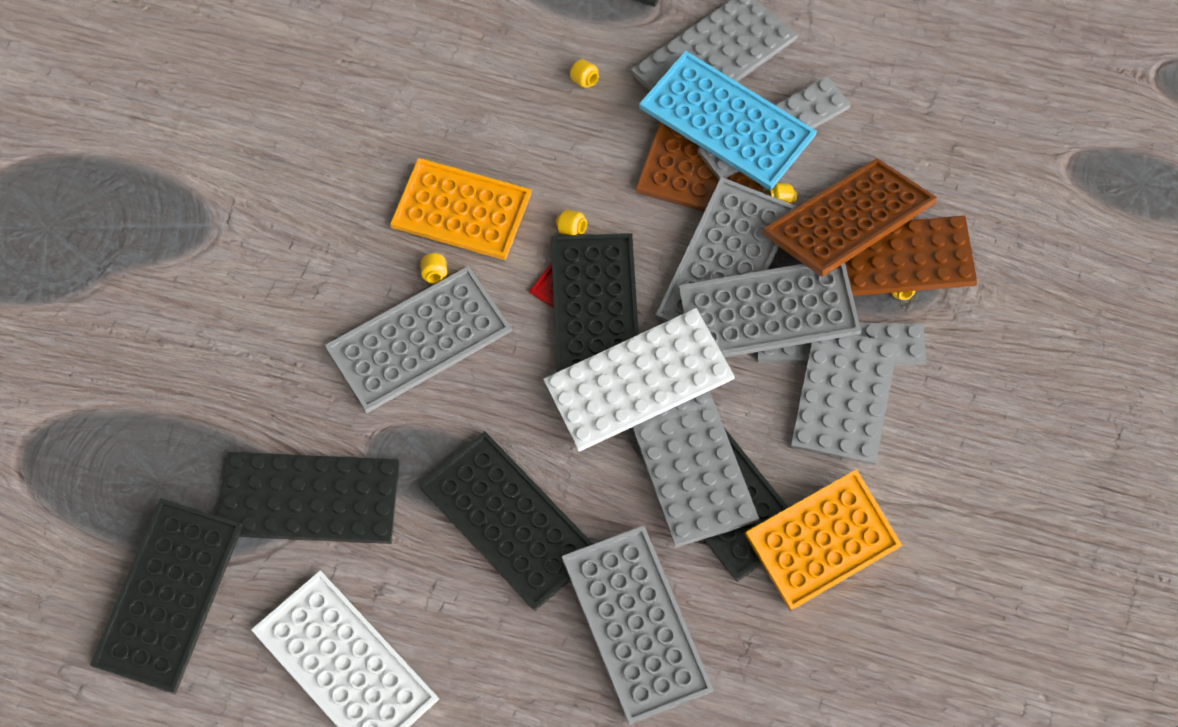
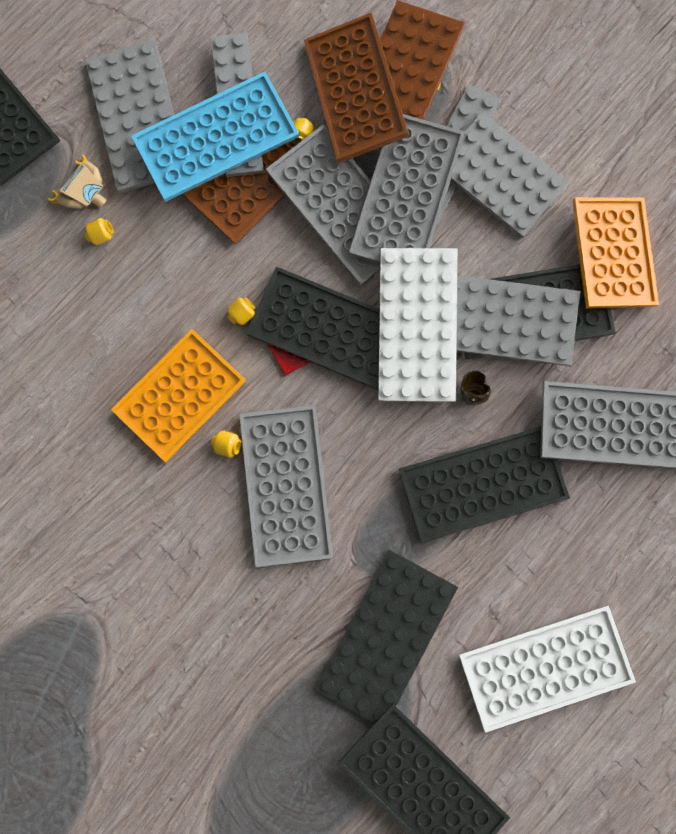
camera: 65 degrees left, 15 degrees up
none -> tan torso [48,155,107,209]
none -> dark brown helmet [460,370,491,406]

